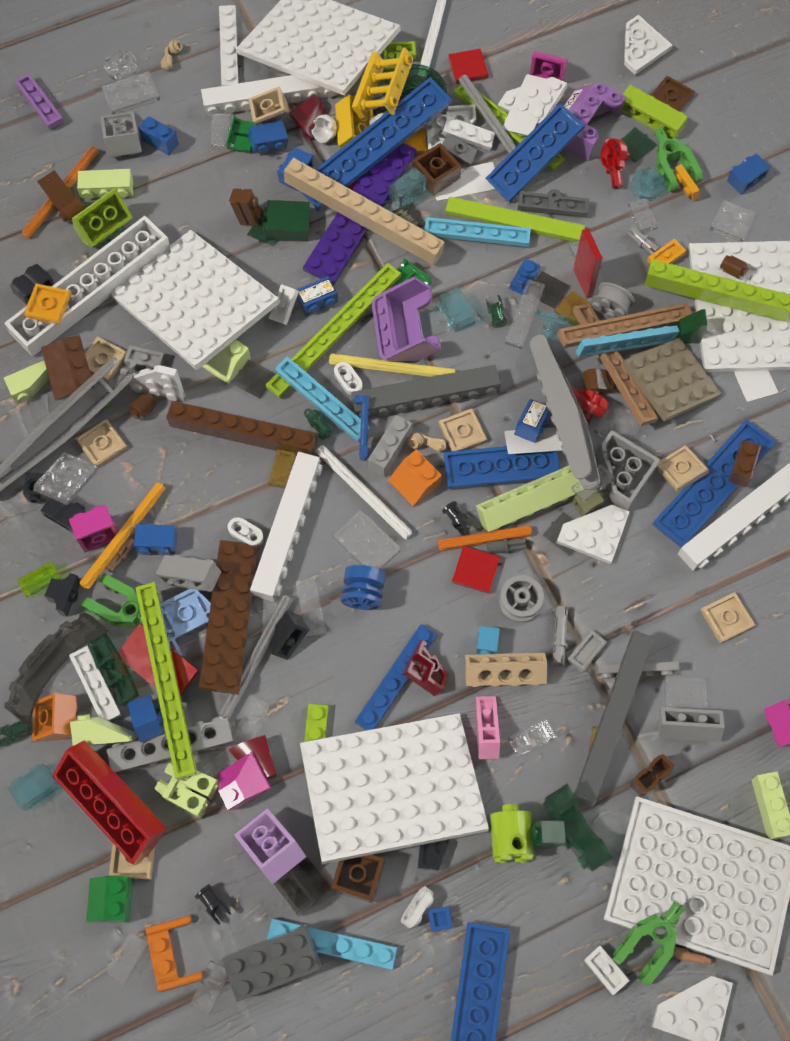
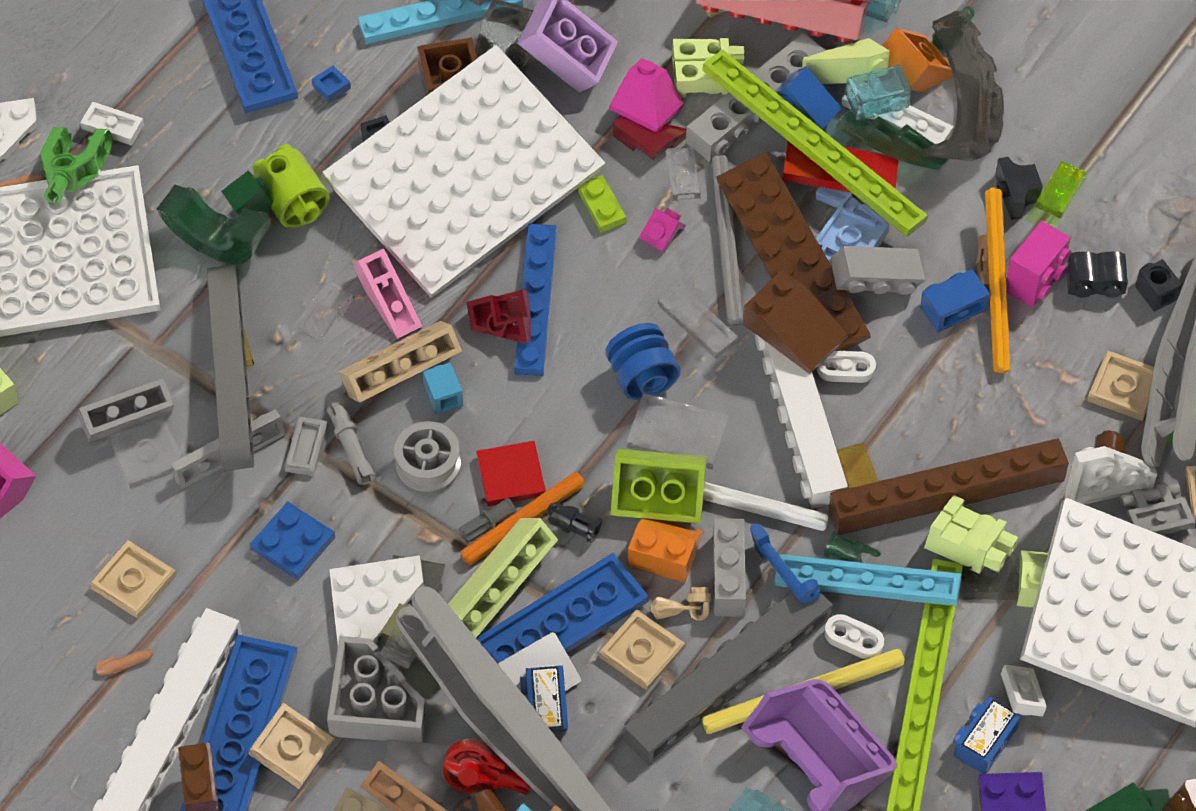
camera: 150 degrees right, 10 degrees down
clear plate [34,452,97,505] -> none
bright green piece [81,573,143,627] -> none
black slope [271,610,310,660] -> none
white plate [401,886,434,928] -> none
reddish brown brick [630,754,674,797] -> none
none -> nougat piece [96,649,153,675]
none -> blue plate [250,501,336,580]
none -> lime slope [611,449,707,524]
none -> dark pink bracket [639,208,686,252]
none -> reddish brown slope [743,269,848,374]
none -> clear light blue brick [845,65,911,120]
none -> yellowish green hips [924,495,1018,574]

